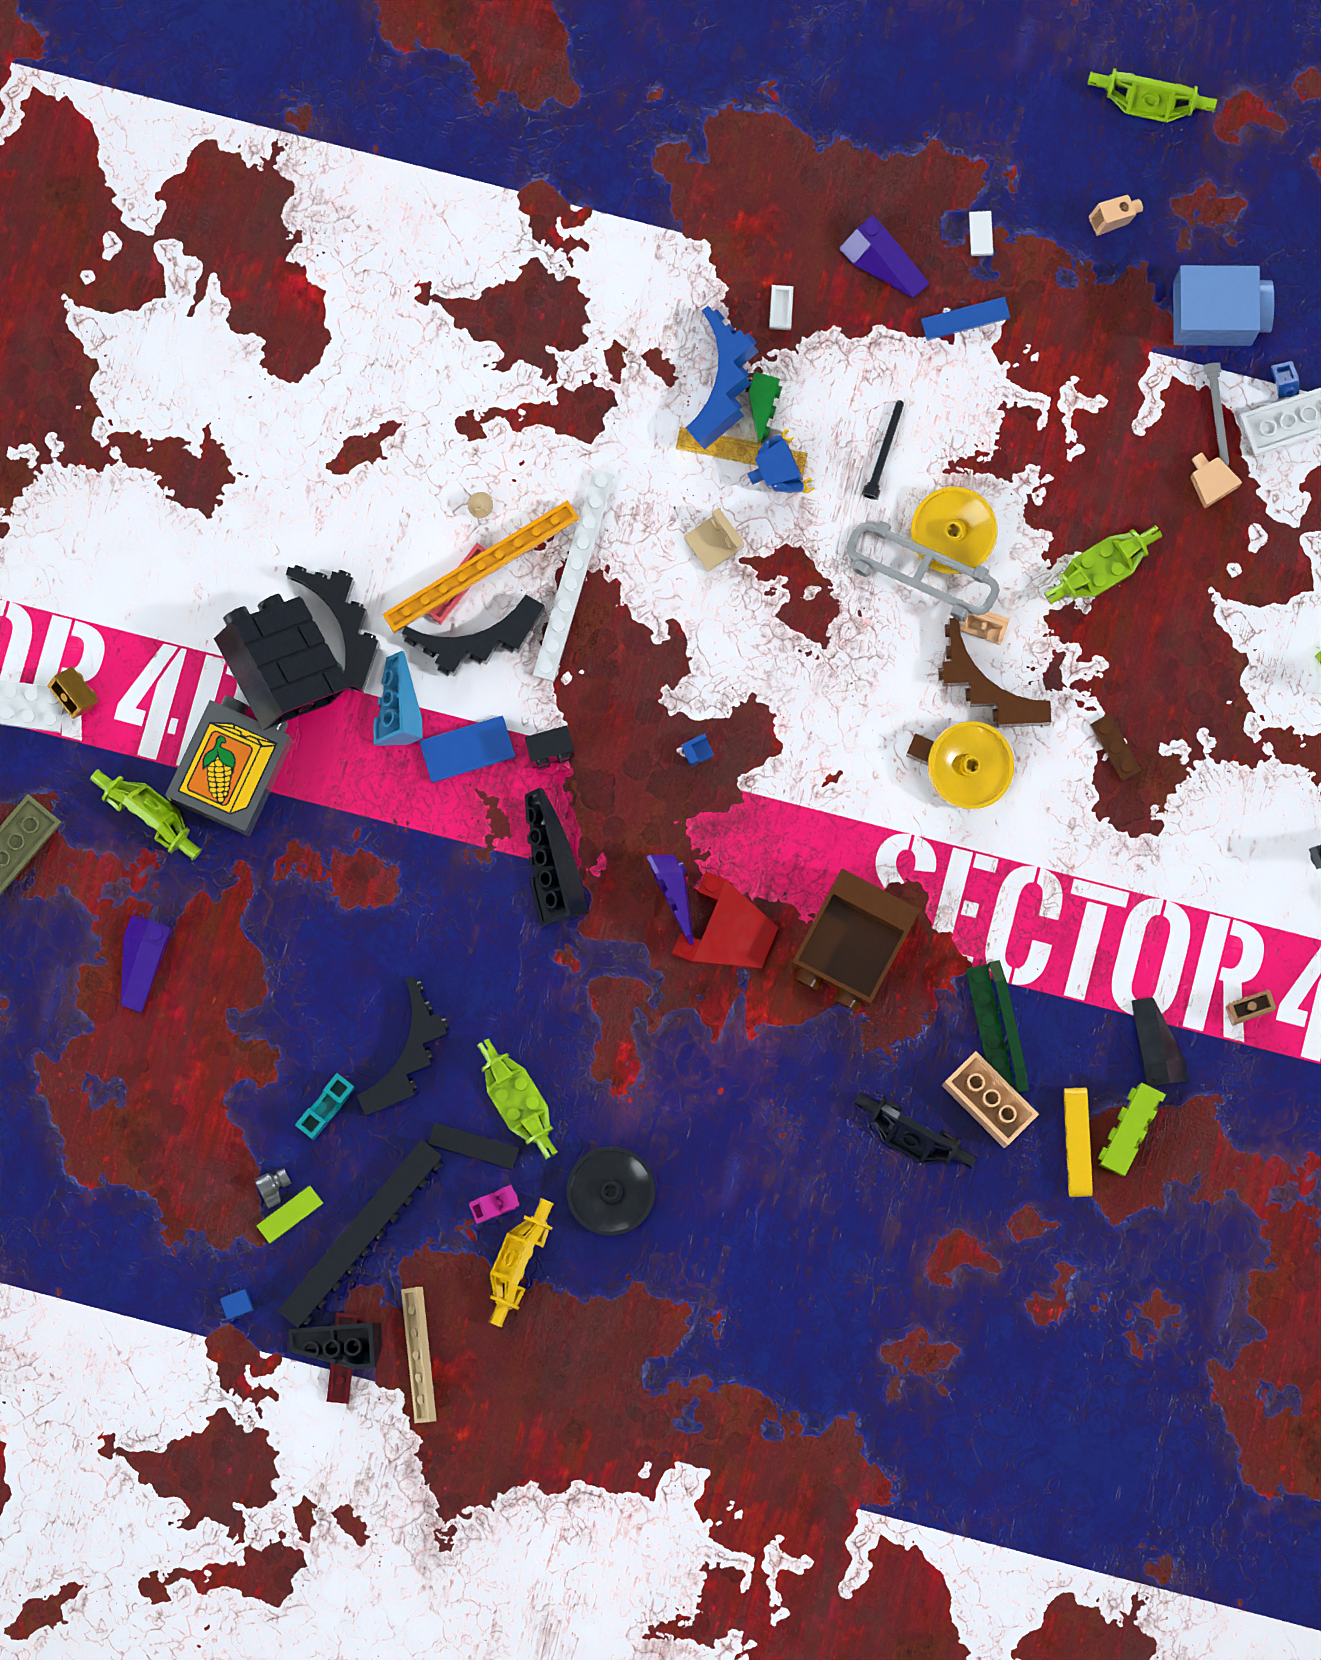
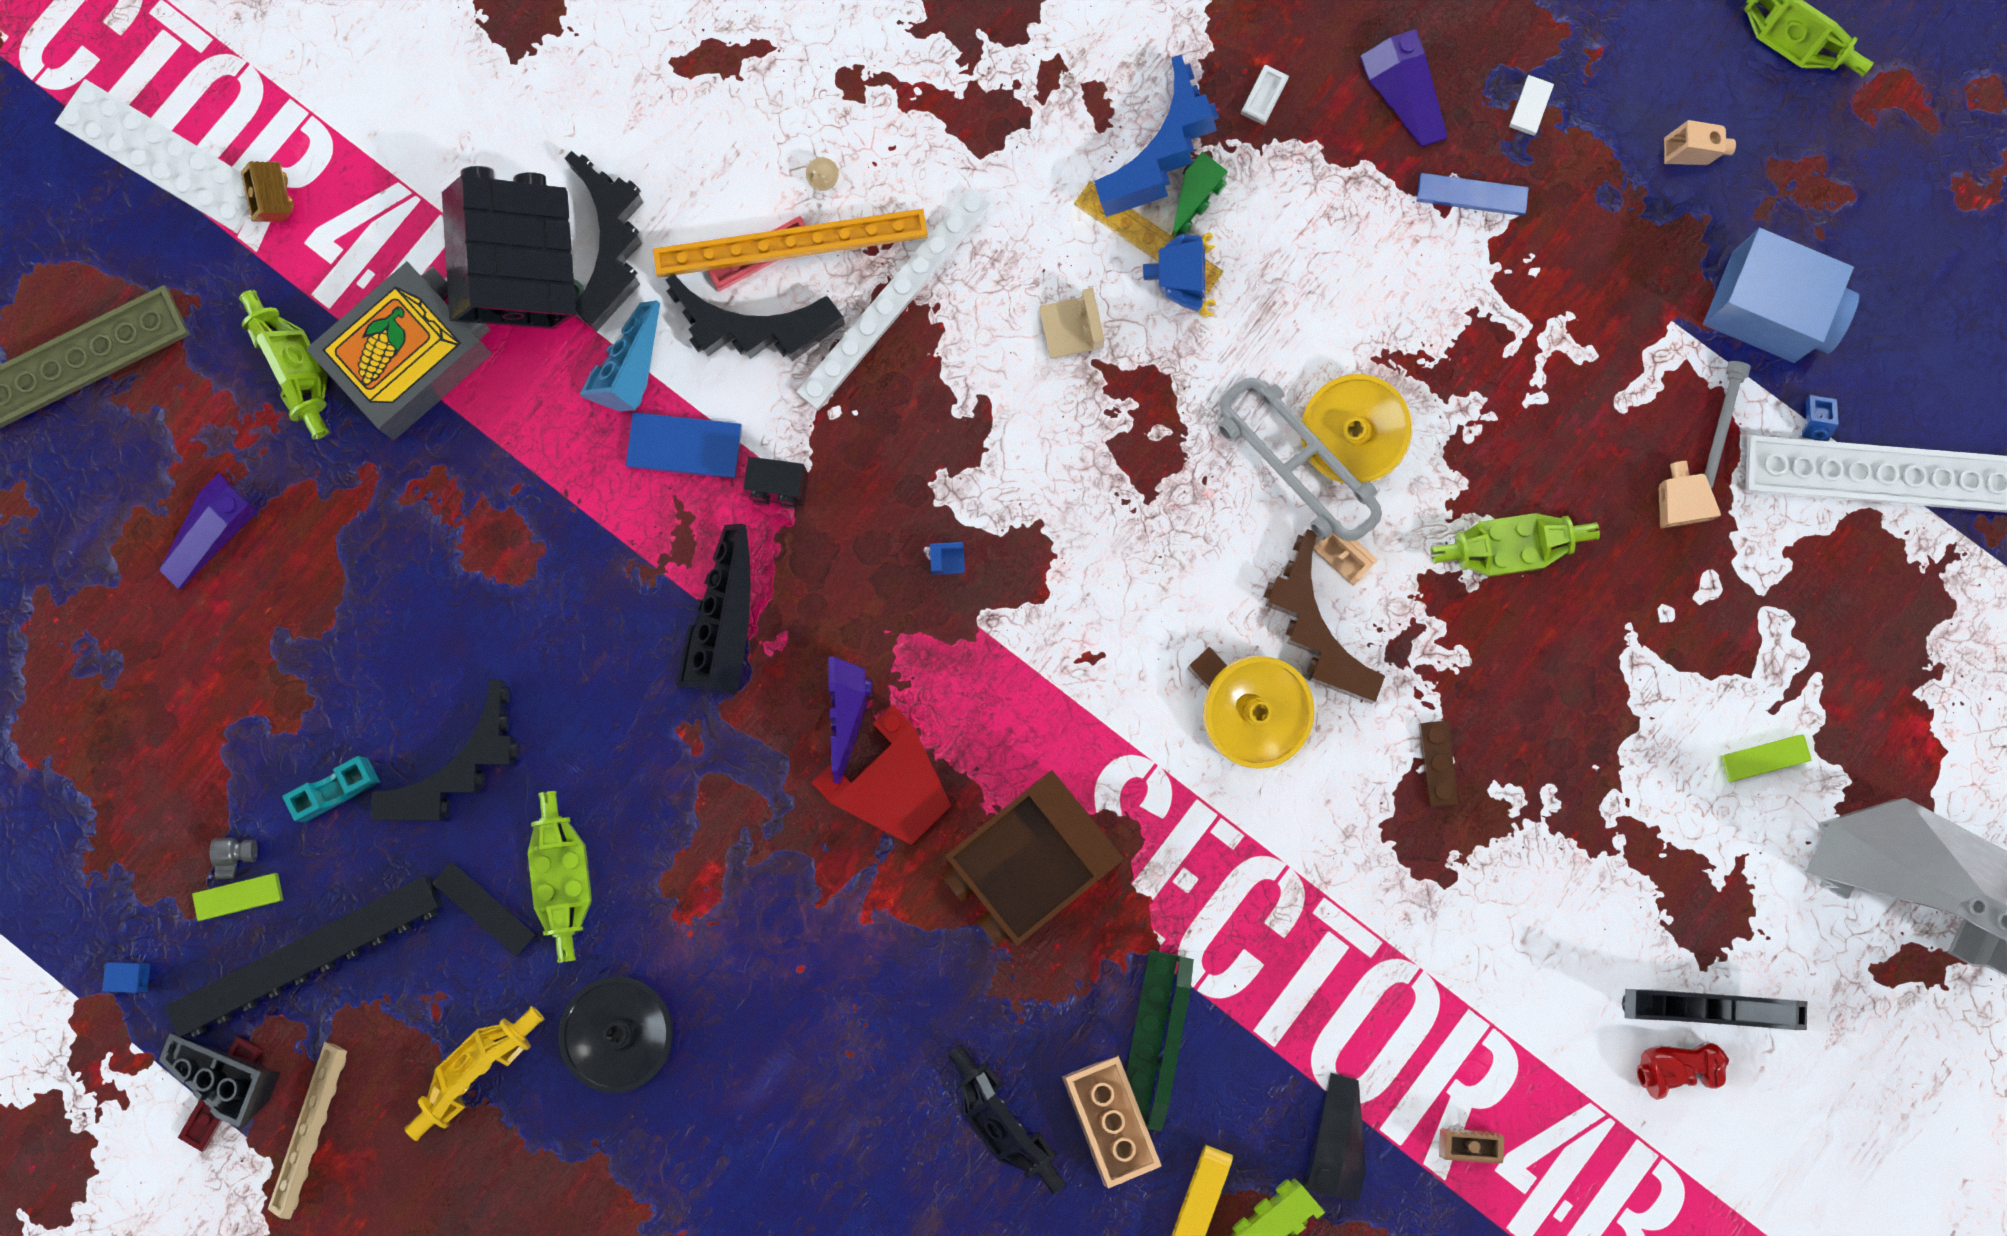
camera: 25 degrees right, 0 degrees up
dark pink brick [469,1185,520,1224] -> none
black piece [861,400,904,500] -> none

